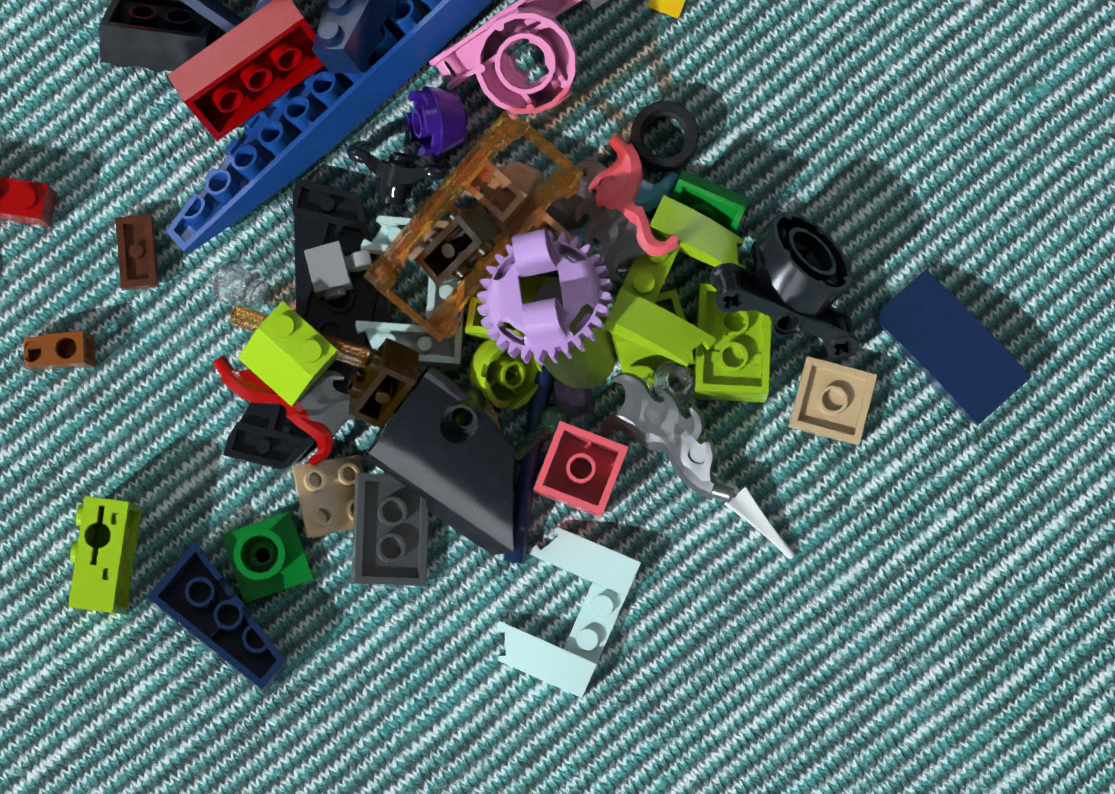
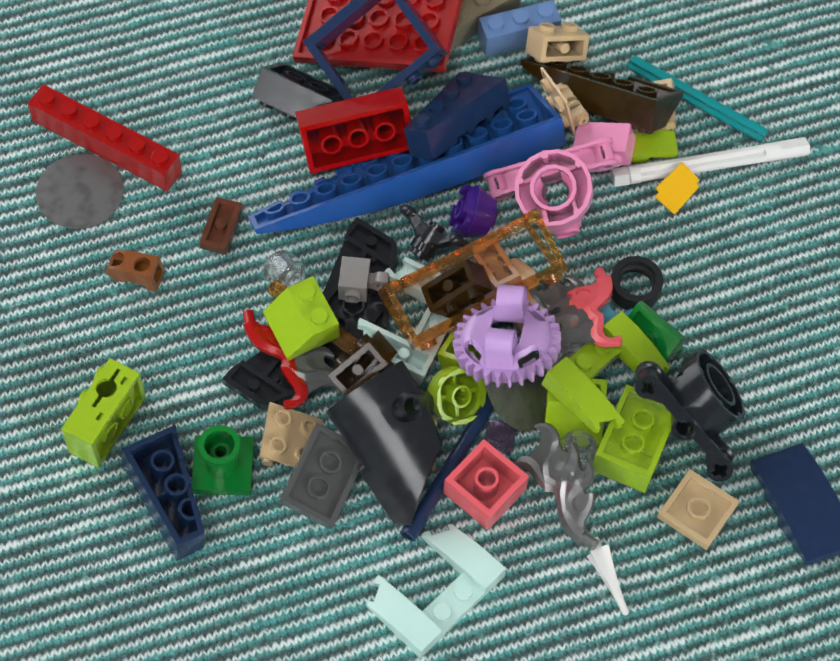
camera: 15 degrees right, 20 degrees down
clear green bar [515,406,569,461] -> none

